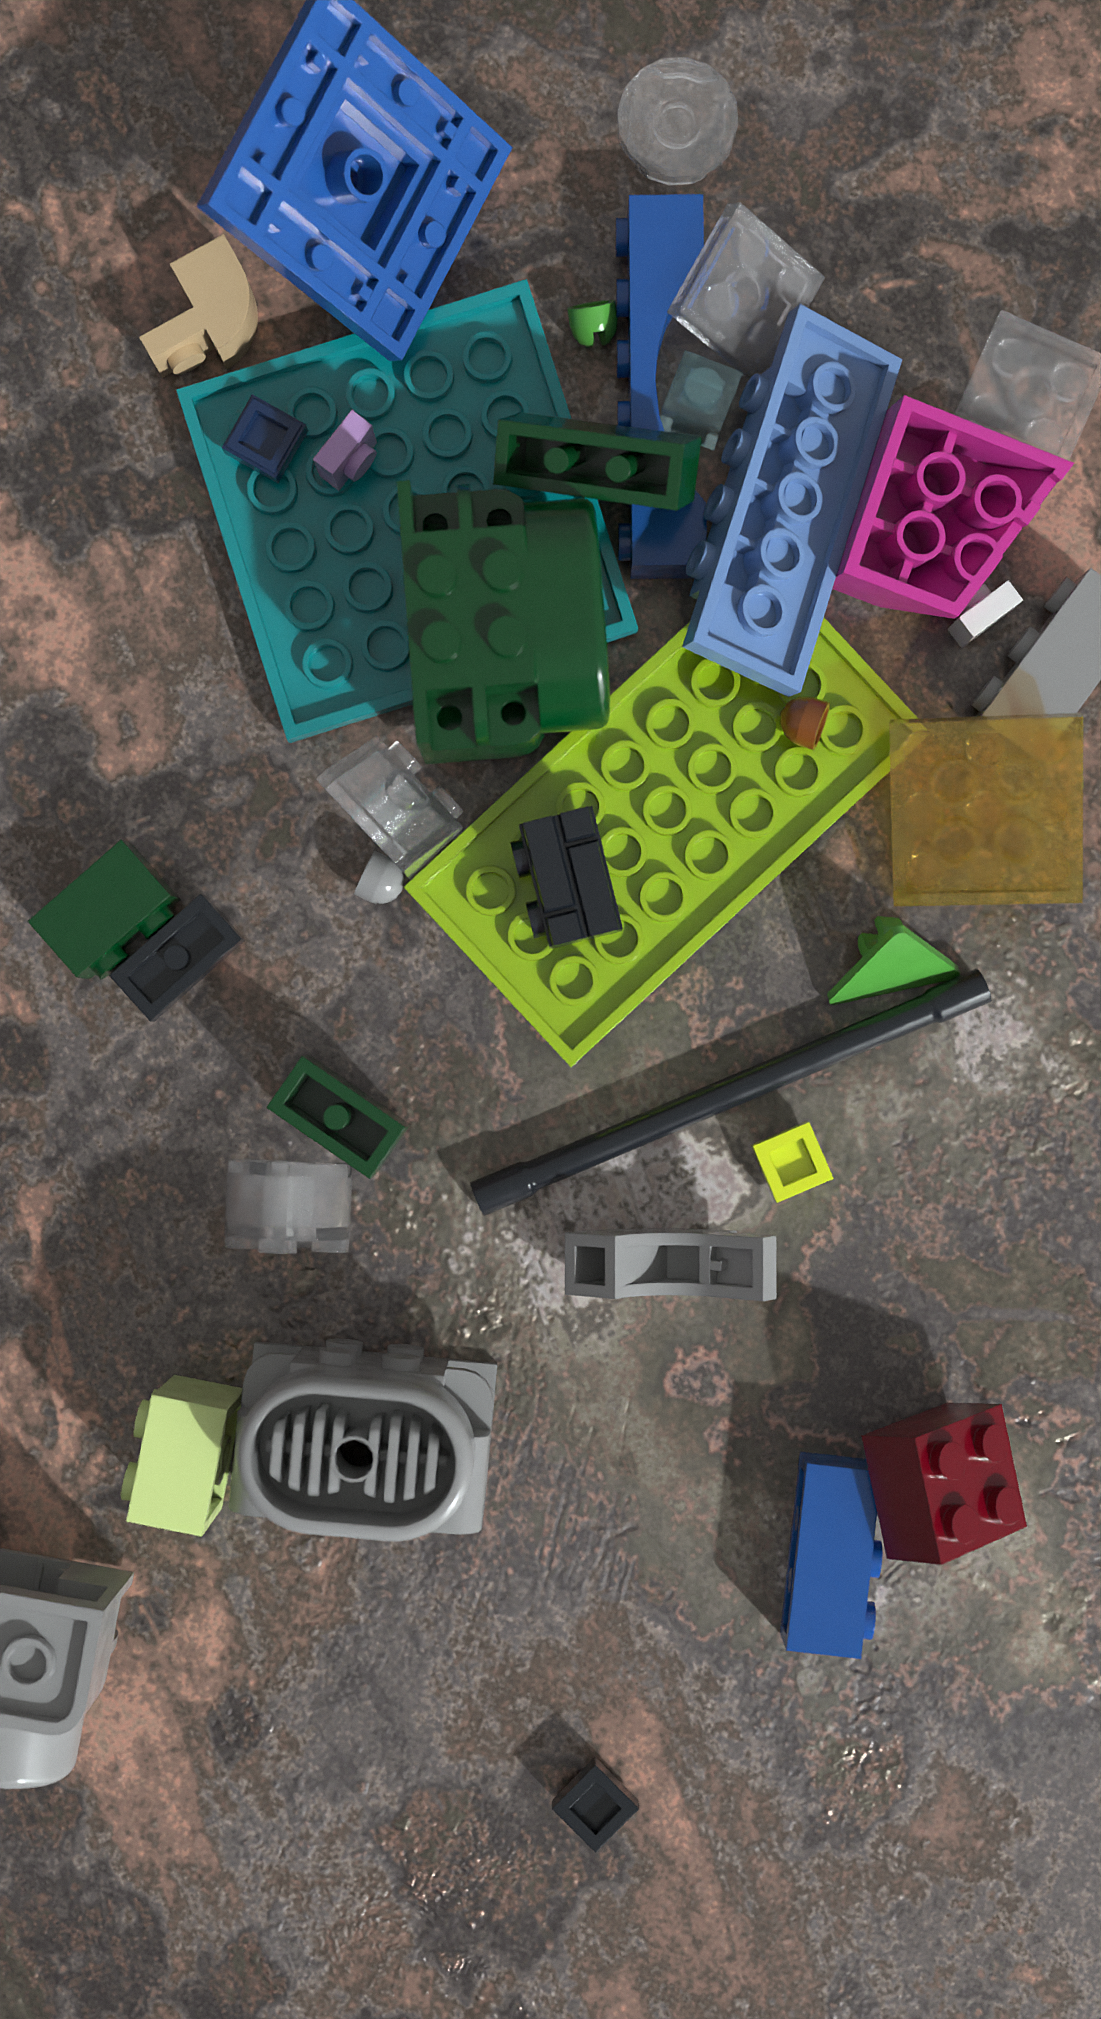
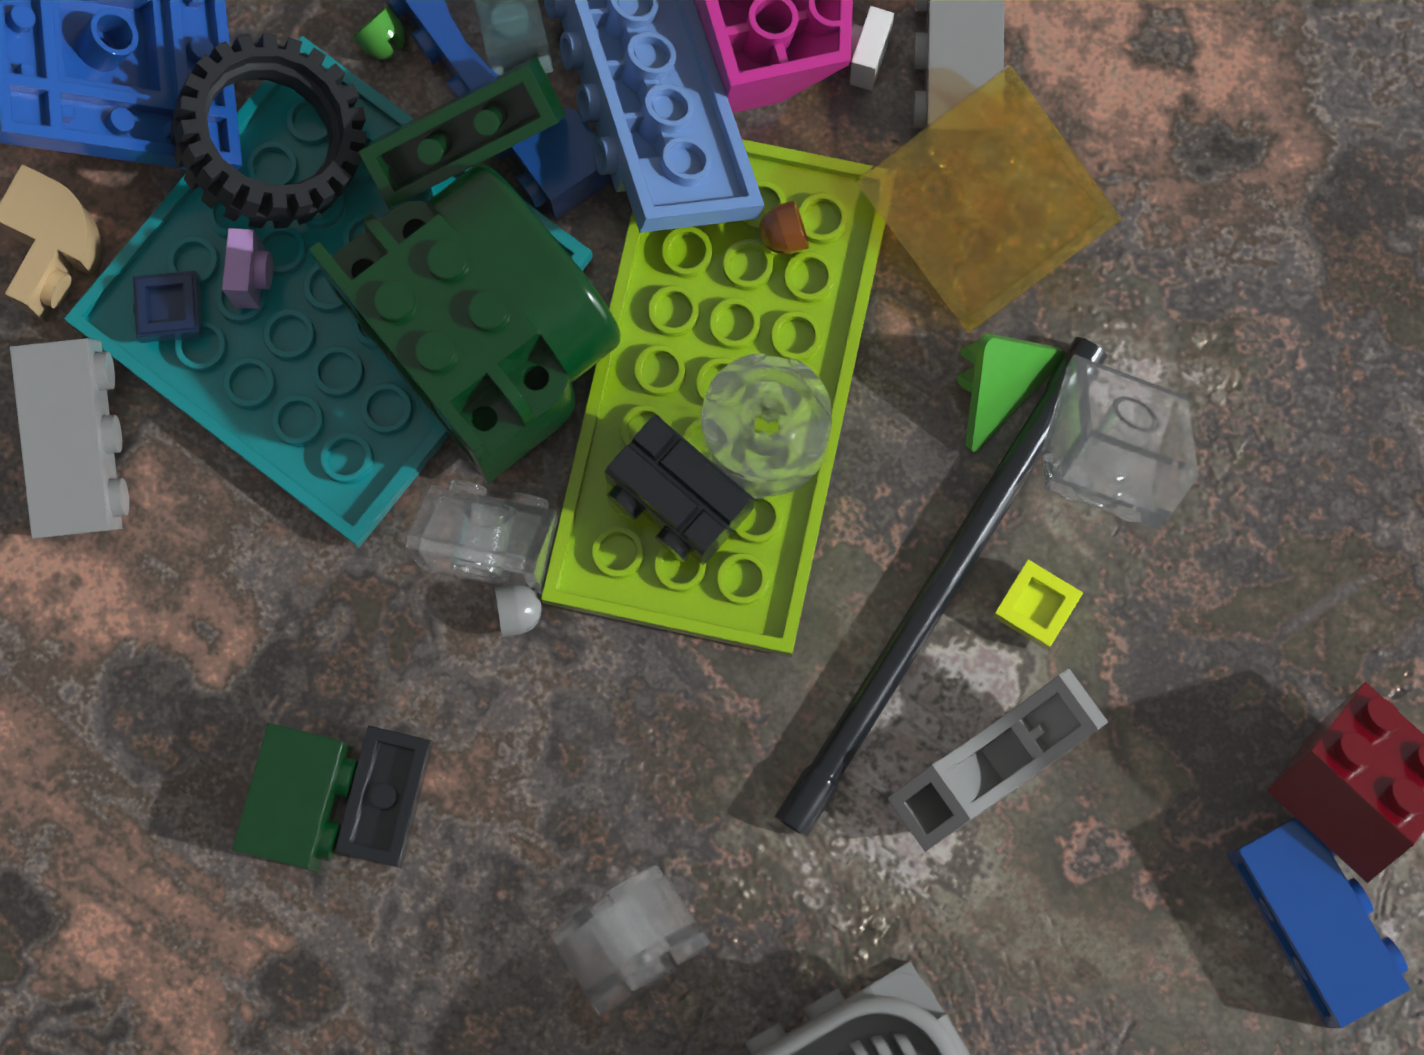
camera: 30 degrees left, 10 degrees down
dark green brick [266,1055,411,1179] -> none
none -> light grey brick [10,338,129,539]
none -> black tyre [170,34,367,229]
none -> clear brick [701,354,832,498]
none -> clear slope [1042,354,1198,530]

